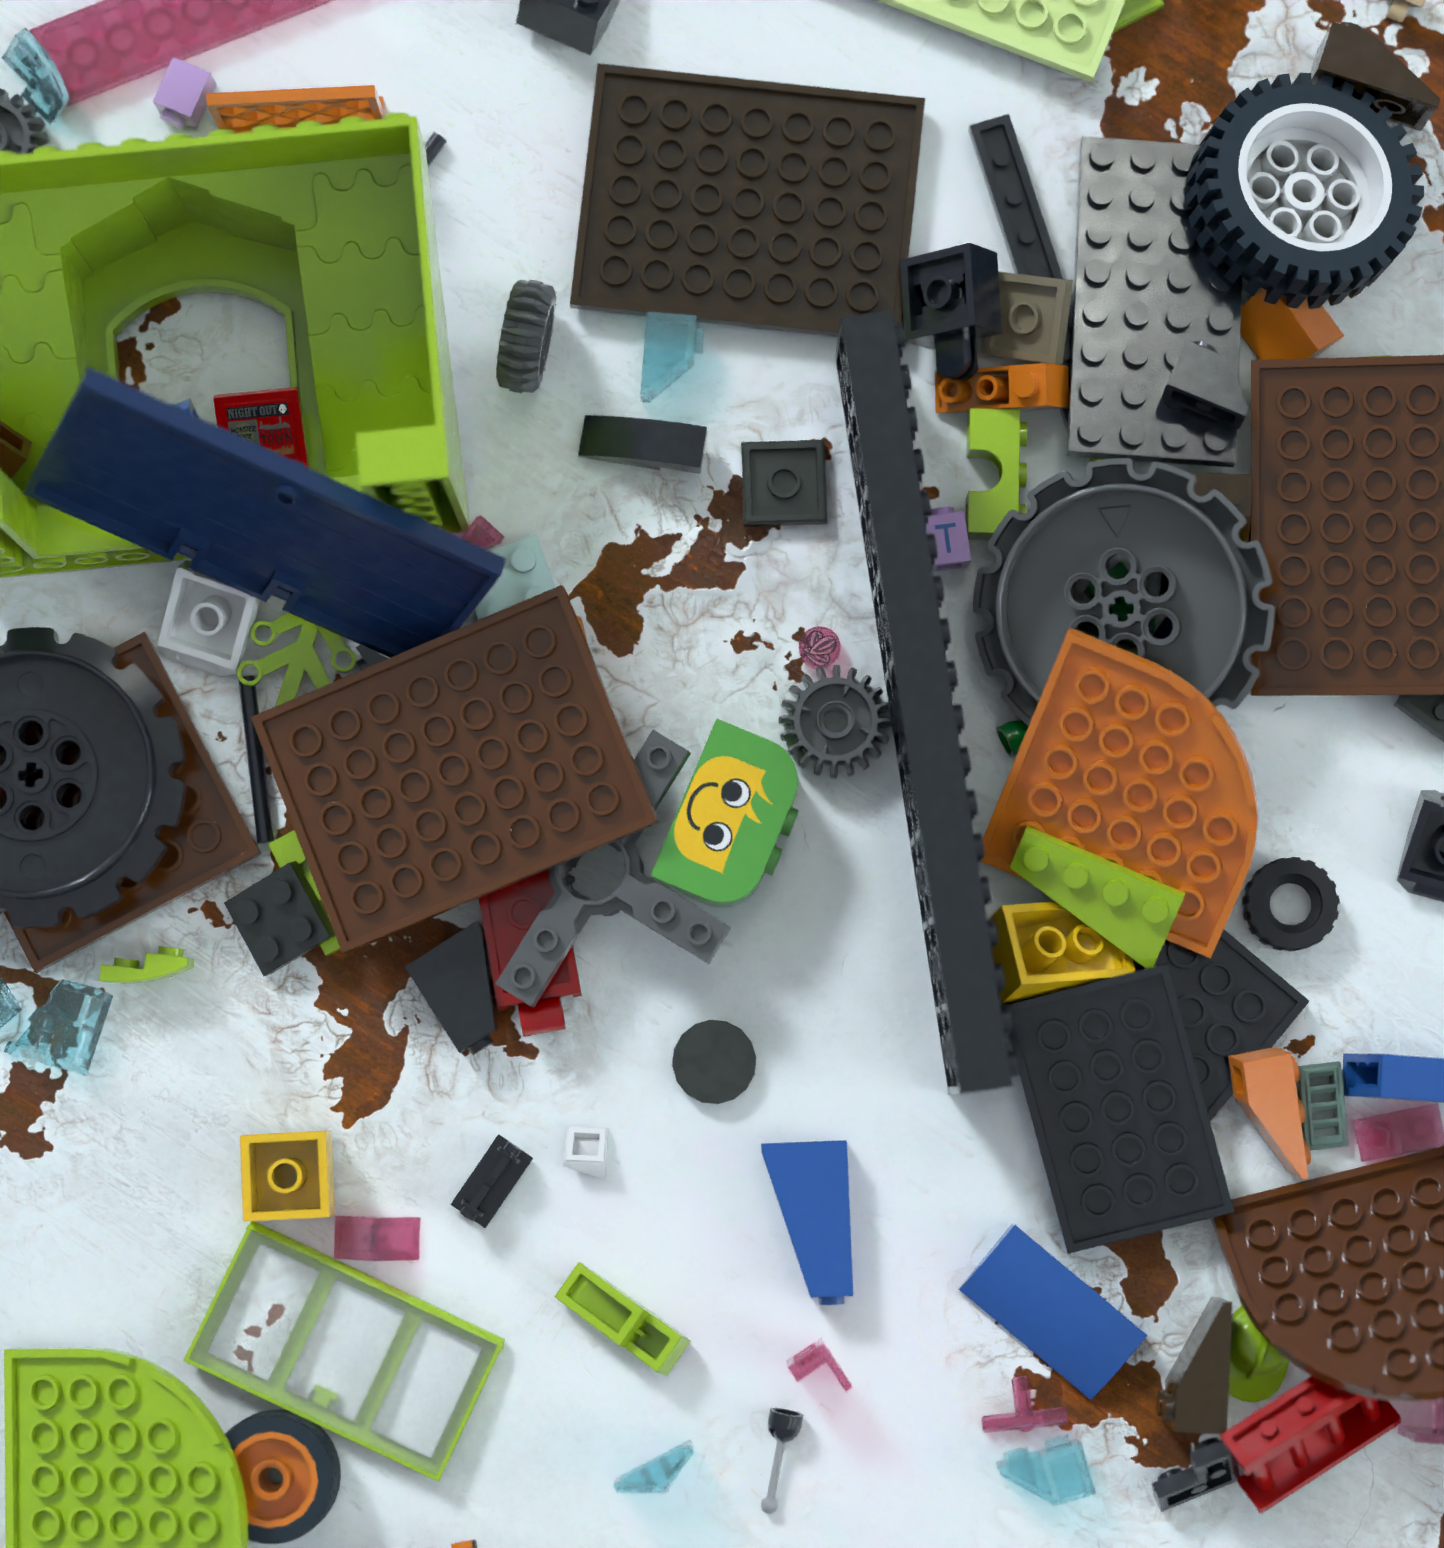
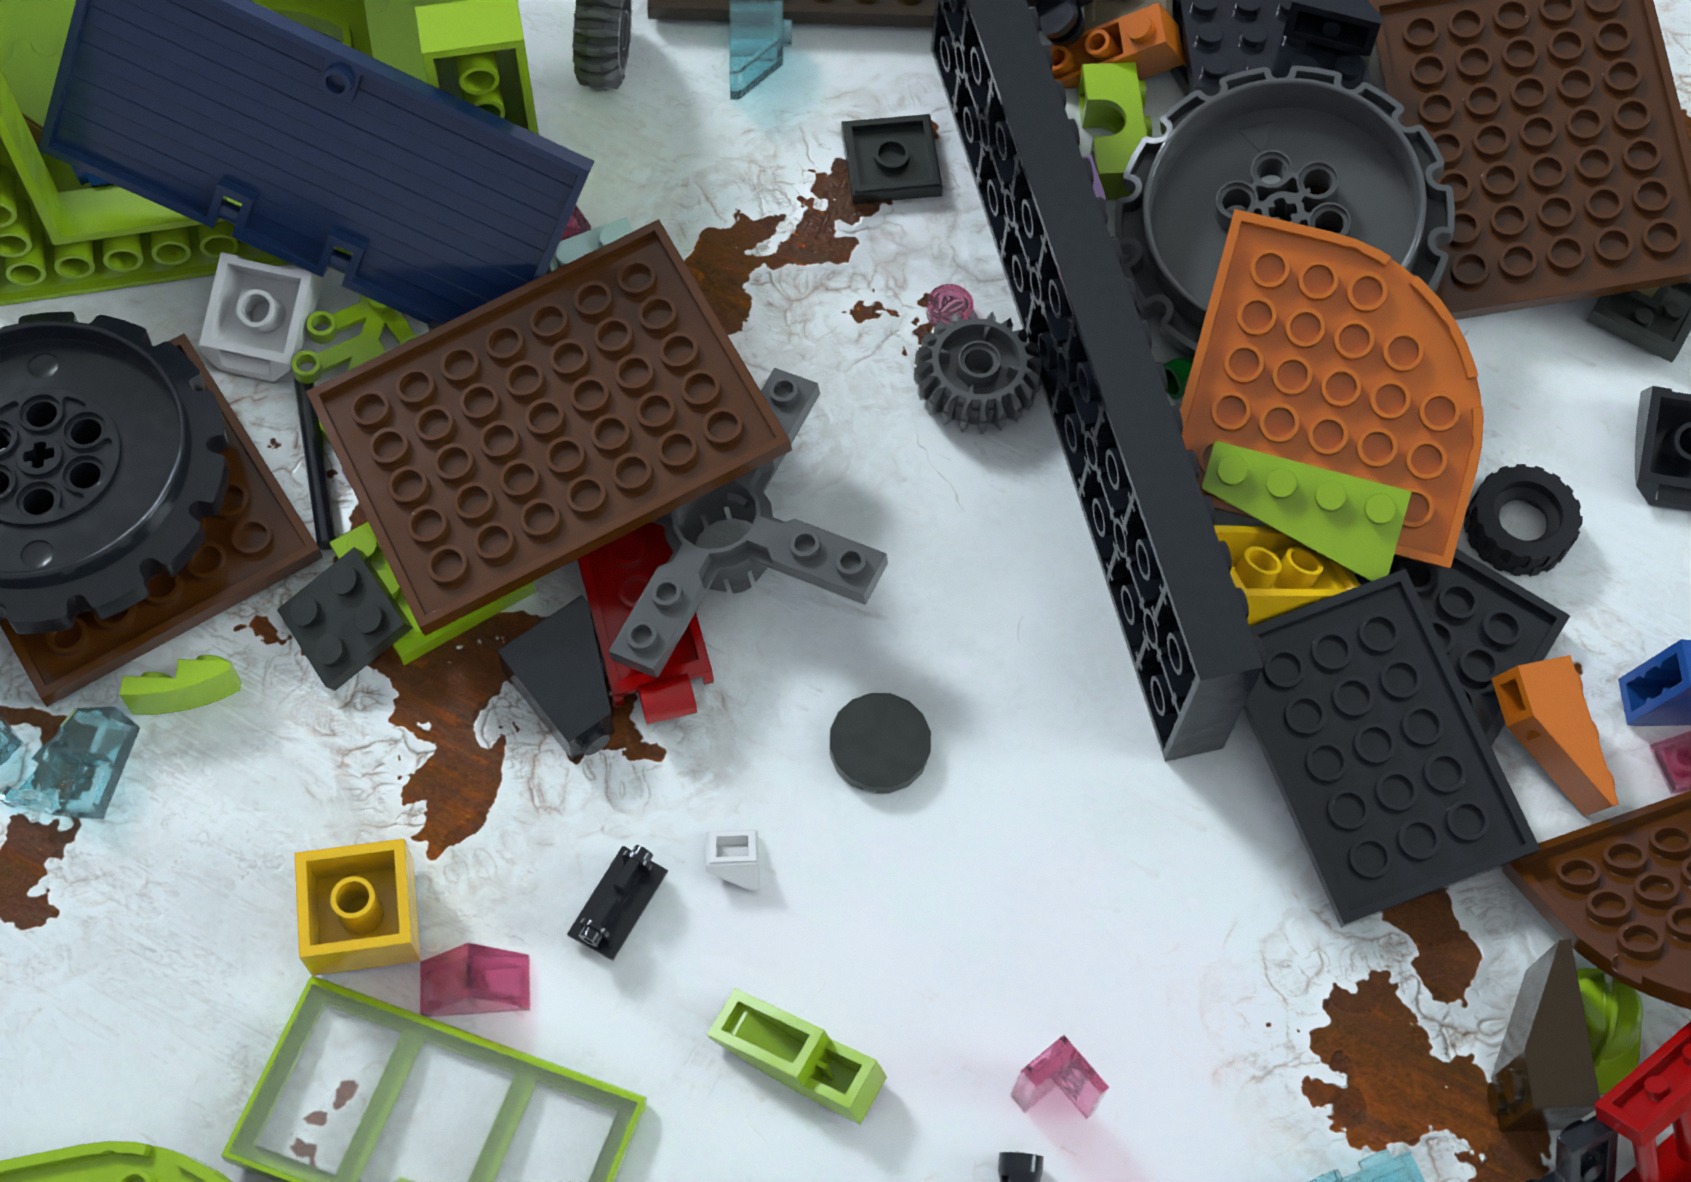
camera: 10 degrees left, 20 degrees down
black slope [578,415,707,474] -> none
bright green brick [650,718,799,907] -> none
blue slope [761,1140,853,1305] -> none
blue slope [959,1224,1148,1400] -> none
clear pink piece [981,1376,1068,1433] -> none
sand green slope [1296,1061,1348,1150] -> none

